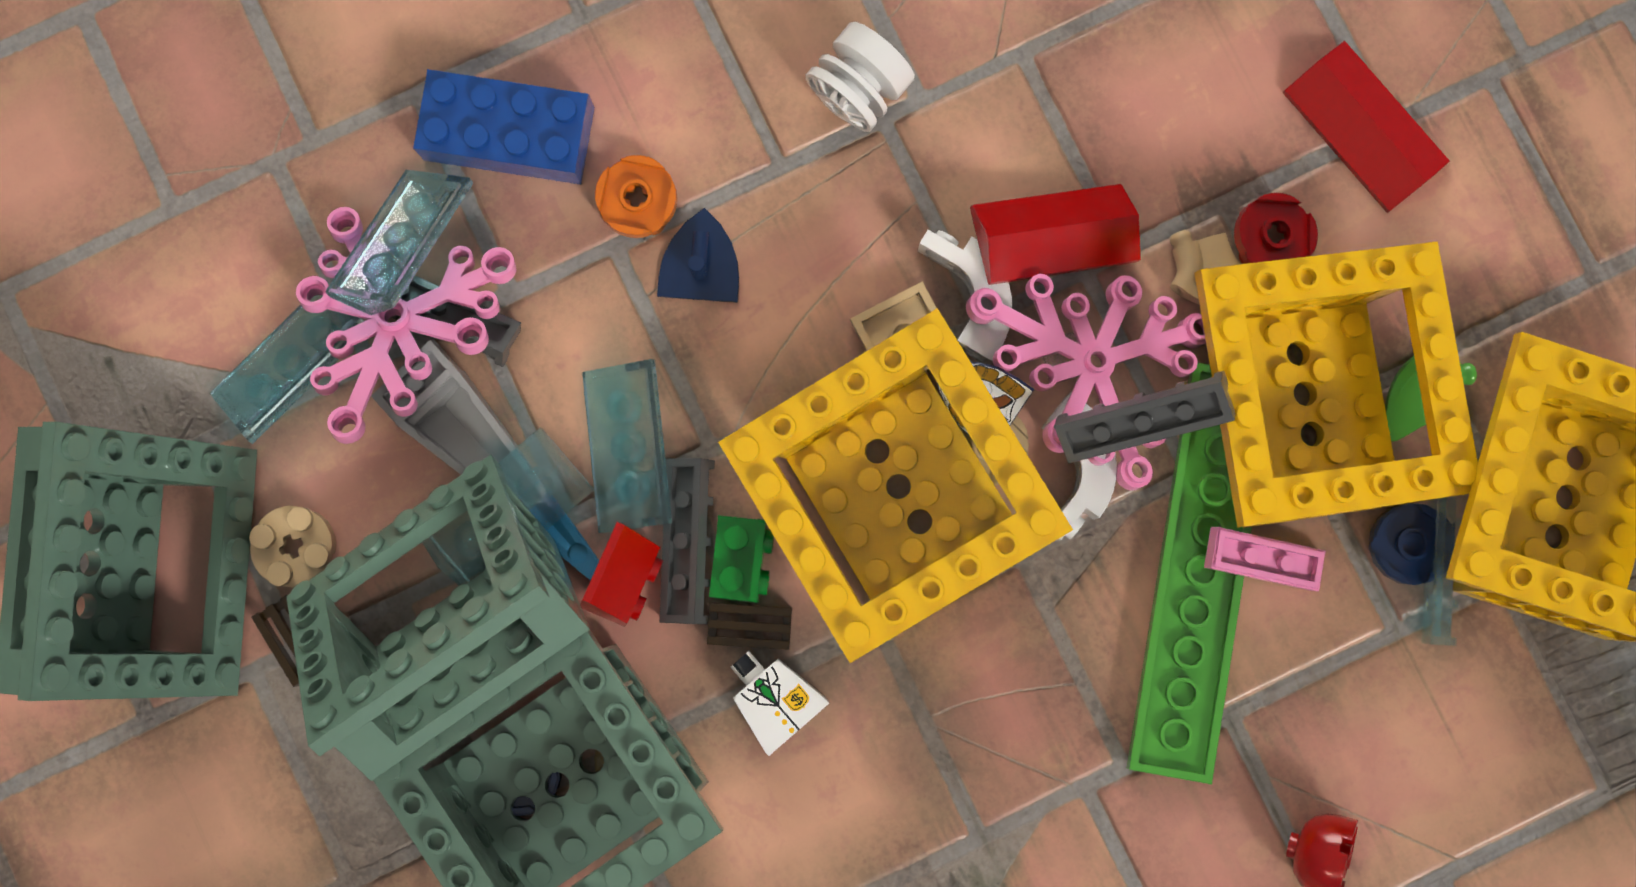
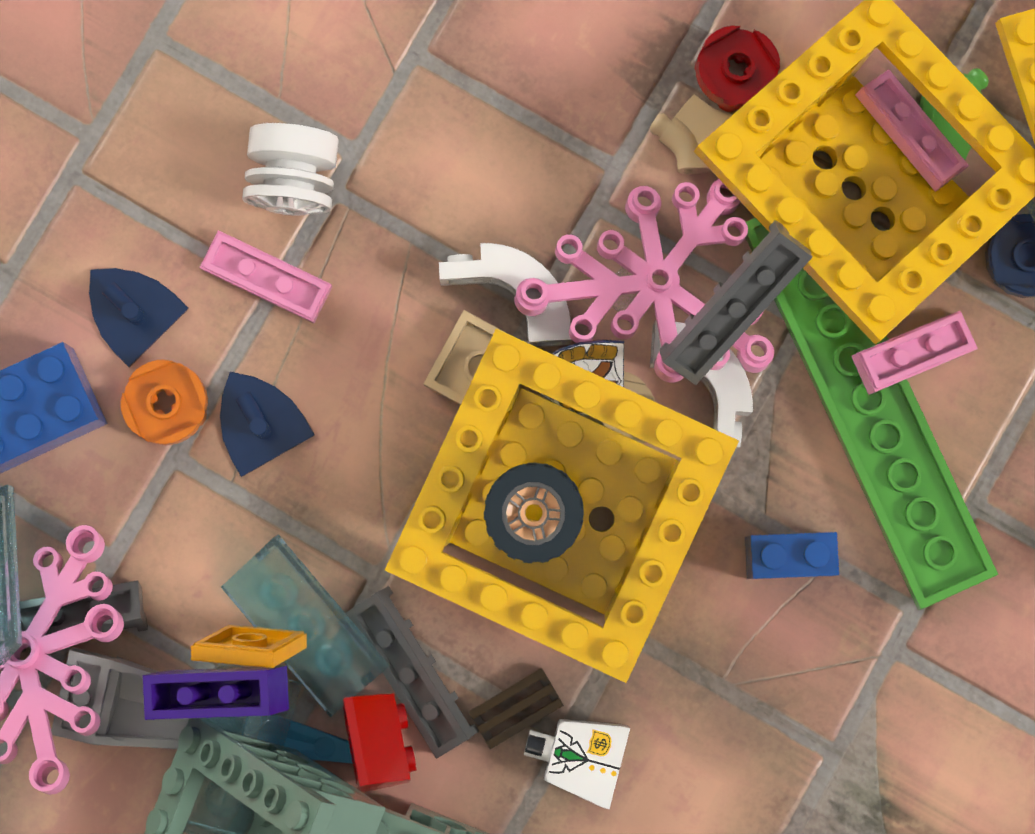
camera: 40 degrees left, 0 degrees up
green bracket [709,515,774,603] -> none
red slope [970,184,1141,285] -> none
none -> dark blue shield [89,268,189,368]
none -> dark purple brick [143,666,289,720]
none -> light orange tile [191,625,307,668]
none -> bright pink tile [200,230,333,323]
none -> black wheel [484,462,584,564]
none -> blue brick [745,532,839,579]
none -> bright pink tile [855,70,969,192]

